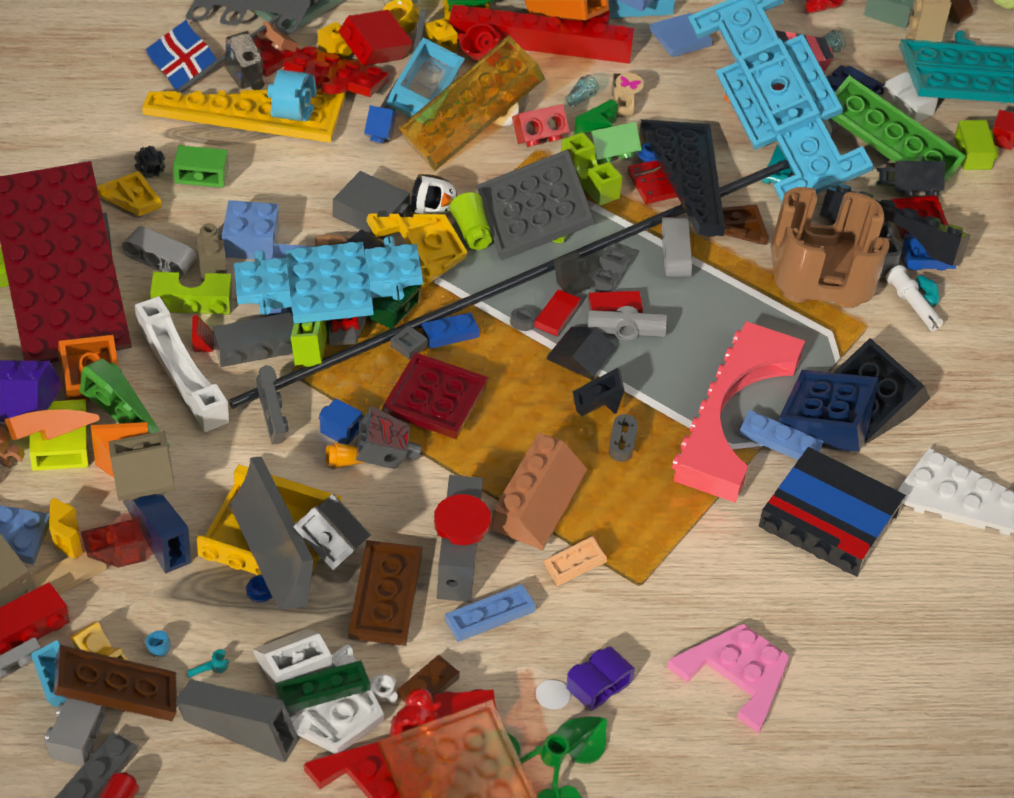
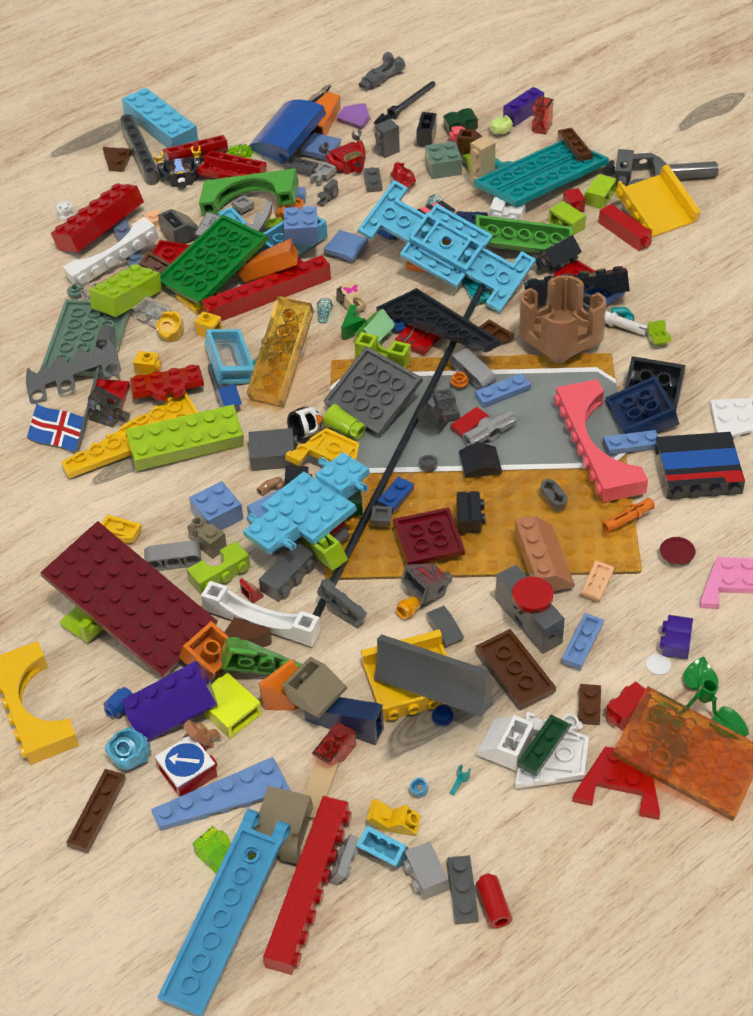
camera: 30 degrees left, 0 degrees up
orange slope [4,409,100,440] -> none
yellow slope [49,498,83,559] -> none
reddish brown plate [54,645,176,721] -> none
black gear [134,146,166,178] -> none
bright green brick [173,145,228,188] -> none
dark grey slope [176,679,299,762] -> none
nougat plate [257,21,299,52] -> none
medium azure brick [268,70,316,121] -> none
dark grey panel [293,493,371,570] -> none
blue brick [319,398,362,445] -> none
red brick [338,9,414,66] -> none
red hair [390,688,443,749] -> none
dark grey piece [413,9,431,53] -> none
red hair [458,23,502,68] -> none
brick [512,104,569,147] -> none
red tile [534,289,581,336] -> none
black slope [572,368,625,417] -> none
none -> lime brick [126,404,244,471]
none -> reddish brown slope [224,617,272,647]
none -> dark grey slope [426,606,464,647]
none -> orange plate [451,372,469,388]
none -> black brick [456,491,486,534]
none -> medium blue plate [475,373,531,408]
none -> orange pin [601,498,655,533]
none -> lime bracket [648,320,671,346]
none -> dark red piece [660,537,696,565]

